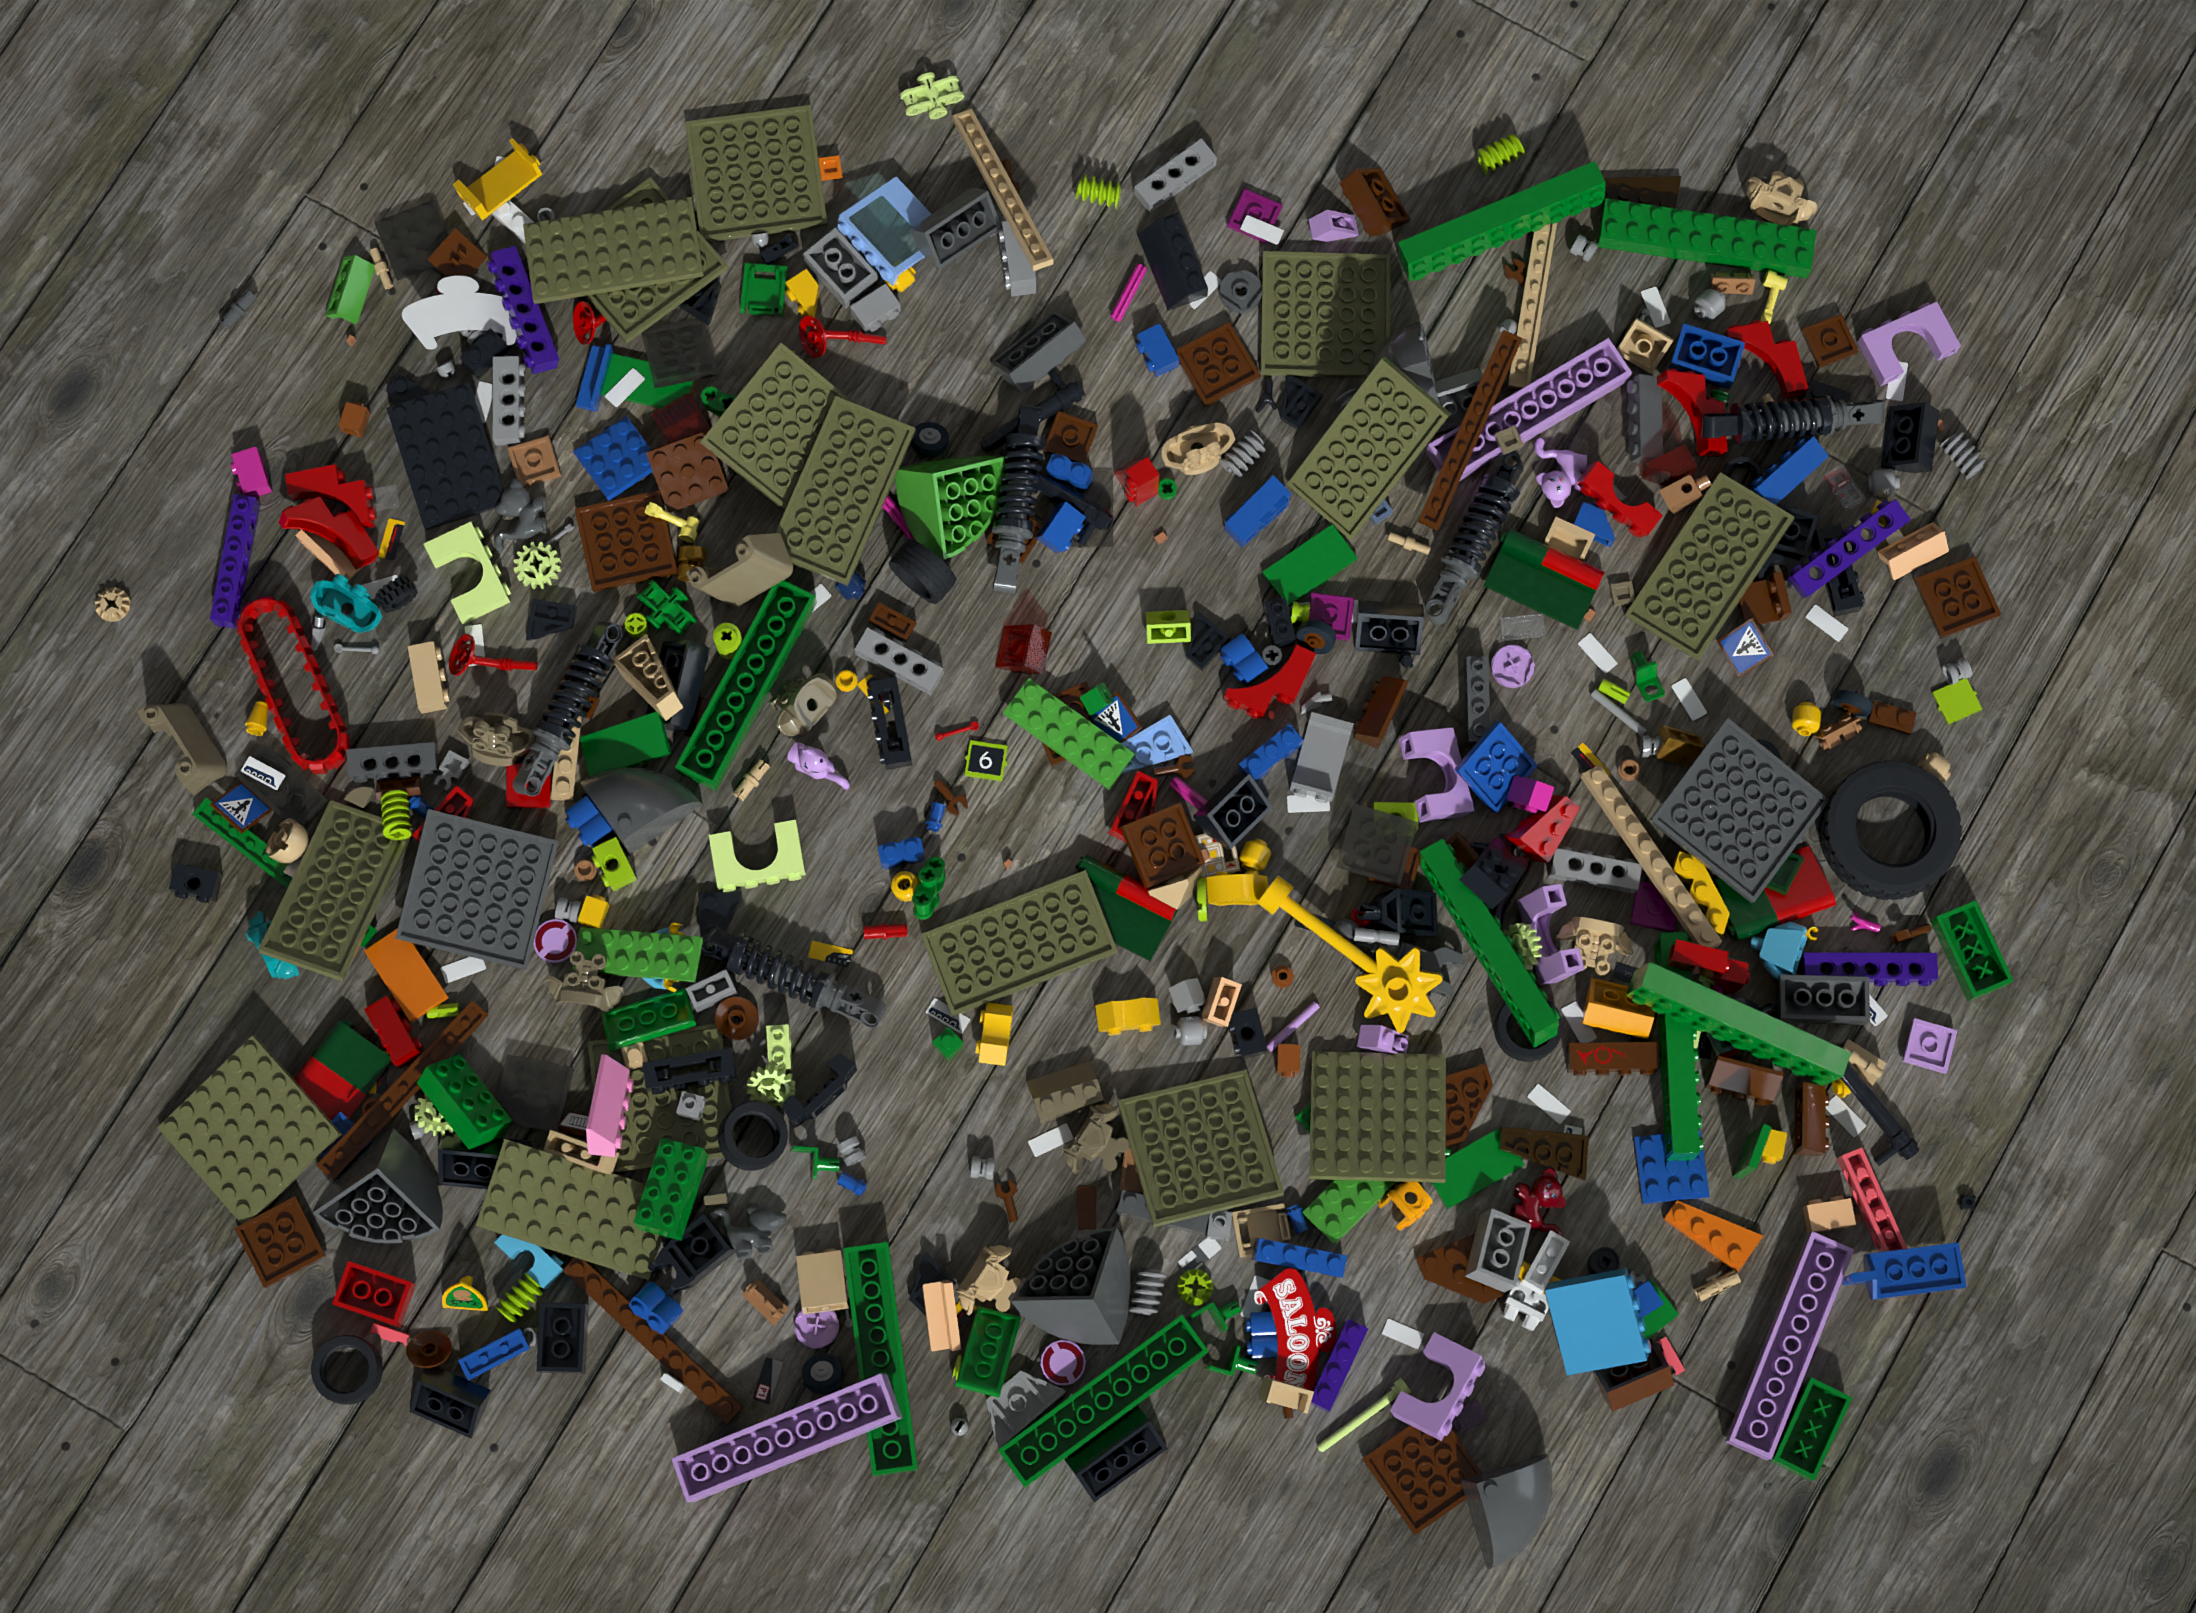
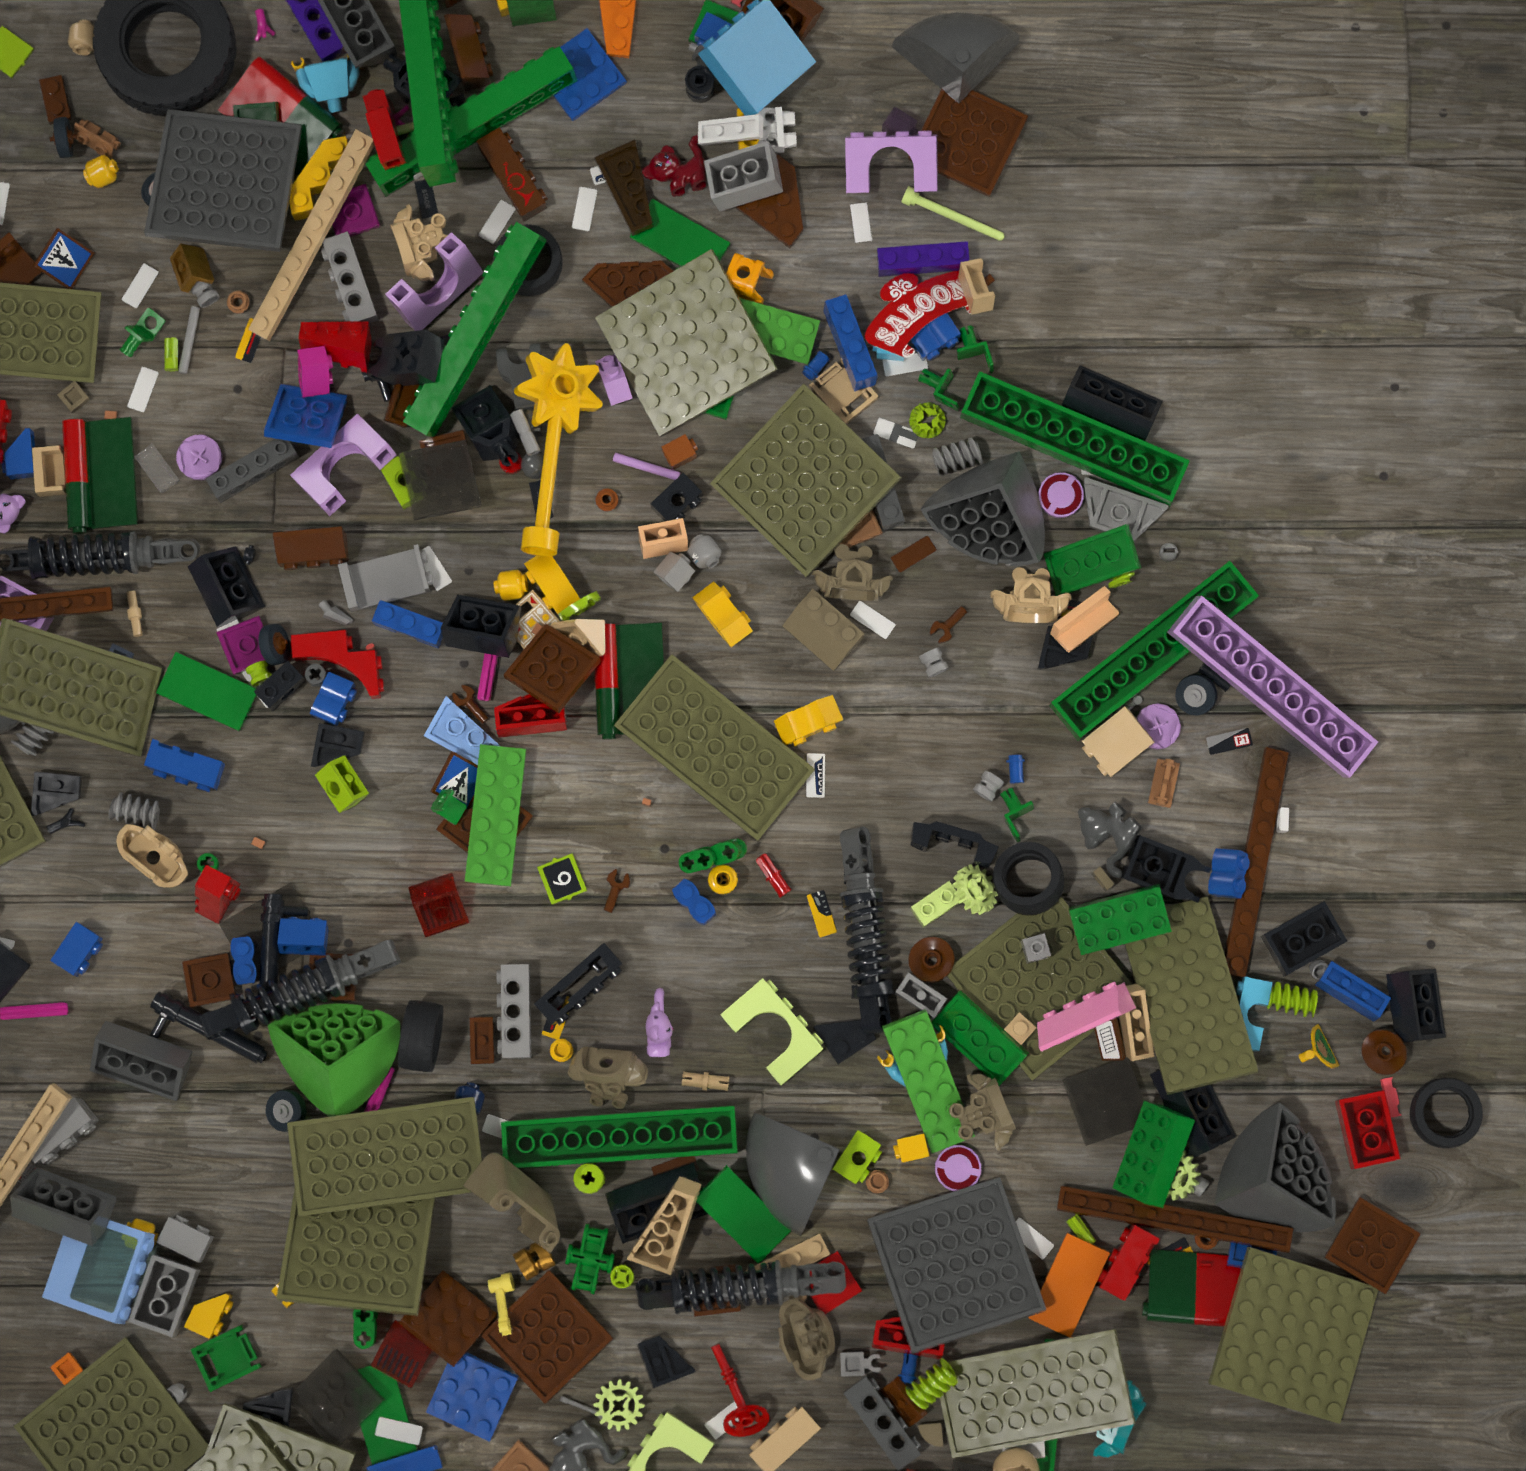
camera: 115 degrees left, 5 degrees up
light grey wheel [555,897,583,923] -> none
blue brick [565,796,614,848] -> none
black brick [642,1048,737,1095] -> none
black bar [759,233,799,265] -> none
red dish [799,315,887,358] -> none
blue pin [925,802,946,832] -> none
green brick [932,1027,964,1062] -> none
red hinge [935,722,979,741] -> none
reddish brown plate [1175,322,1261,407] -> none
light grey brick [1206,1209,1232,1242] -> none
yellowish green gear [1504,923,1542,970] -> none
light orange slope [1582,978,1655,1039] -> none

